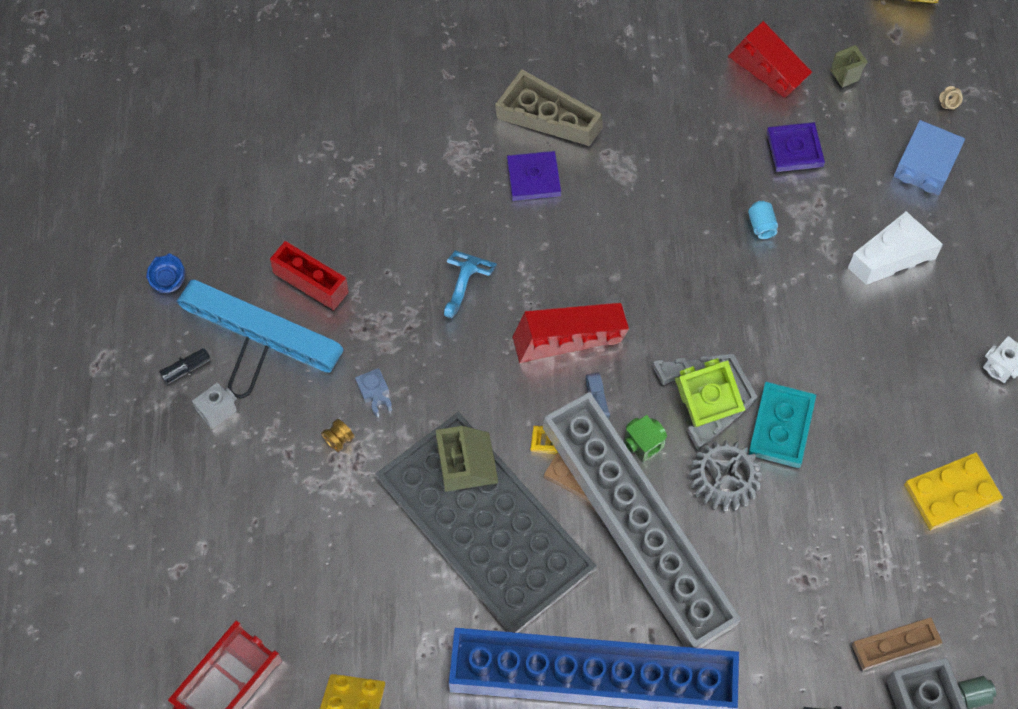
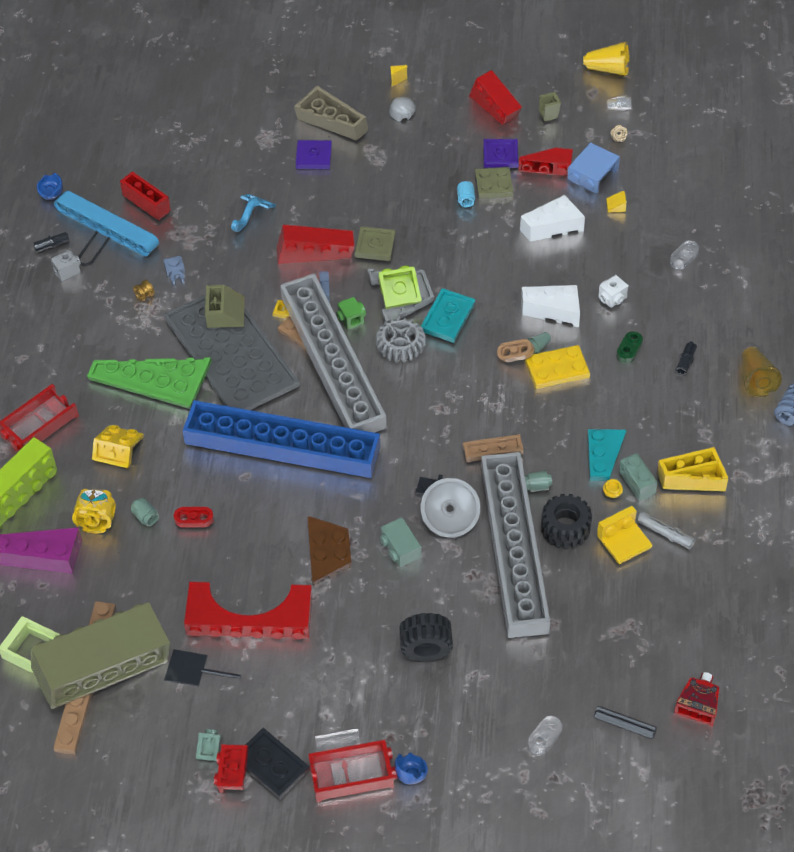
camera: 10 degrees right, 10 degrees down
none -> bright green wing [87,357,212,409]
none -> olive plate [355,227,396,261]
none -> light grey hair [389,97,416,122]
none -> yellow slope [390,65,407,86]
none -> olive plate [475,167,513,199]
none -> medium nougat plate [497,339,534,362]
none -> red slope [519,148,573,176]
none -> white wedge [521,285,580,327]
none -> sand green cone [525,332,551,355]
none -> yellow slope [606,191,626,213]
none -> clear cone [607,95,632,111]

